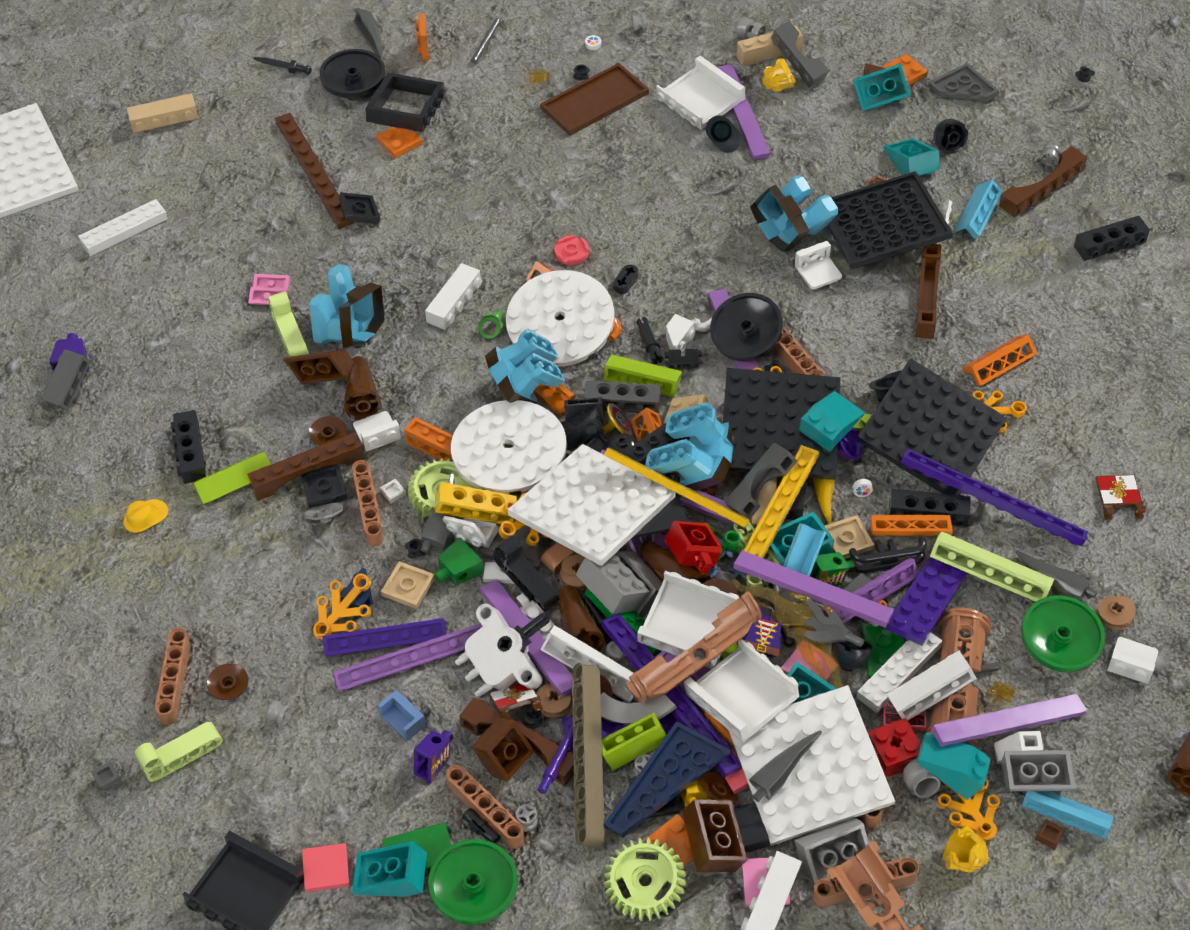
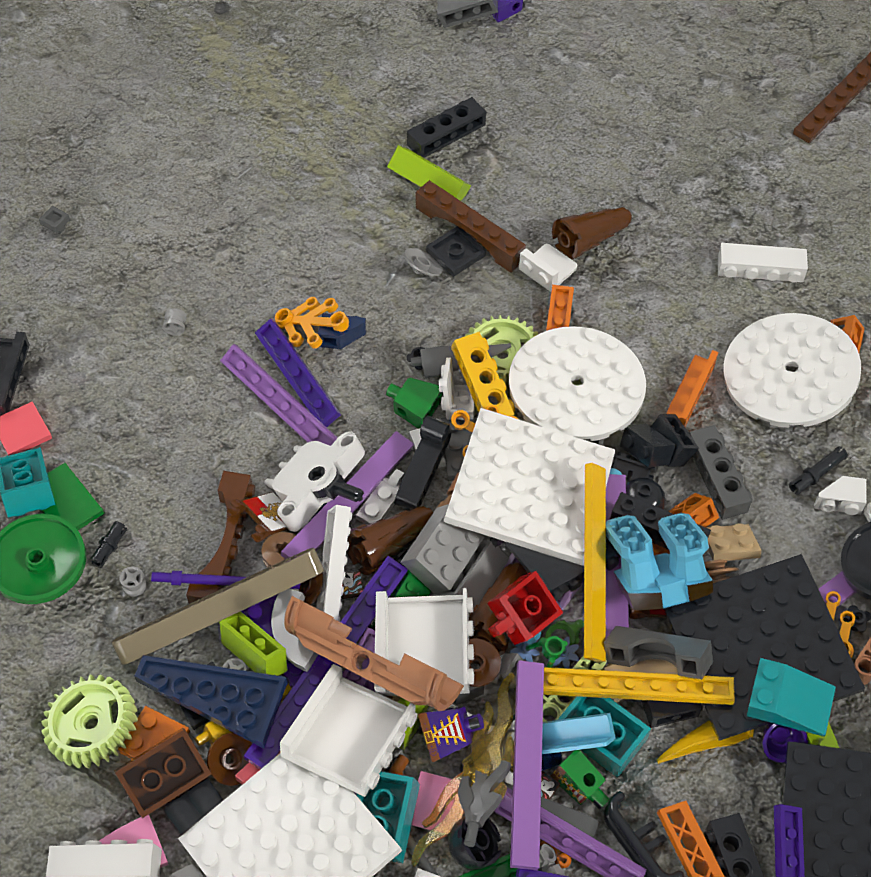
camera: 65 degrees right, 5 degrees up
yellow piece [123,499,168,533] -> none
yellowish green beam [135,722,223,782] -> none
nougat beam [155,628,191,725] -> none
reddish brown dish [207,664,249,700] -> none
bright pink slope [248,274,291,305] -> none
yellowish green beam [268,291,309,357] -> none
reddish brown slope [283,350,354,384] -> none
medium azure piece [309,264,385,348] -> none
reddish brown dish [309,416,347,446] -> none
black plate [338,192,381,224] -> none
nougat beam [352,460,384,547] -> none
medium blue panel [378,690,426,741] -> none
white tile [379,479,406,504] -> none
tan plate [381,561,435,609] -> none
dark purple torso [414,730,454,783] -> none
nougat beam [446,765,524,849] -> none
reddish brown brick [472,717,534,781] -> none
bright green piece [478,310,503,339] -> none
medium azure piece [485,329,565,404] -> none
black bush [523,707,542,729] -> none
lime brick [603,355,682,398] -> none
shield [604,403,633,435] -> none
orange arm [607,317,622,342] -> none
black hinge [665,348,703,368] -> none
dark grey piece [749,730,822,802] -> none
tan plate [825,515,874,559] -> none
white tile [853,479,873,497] -> none

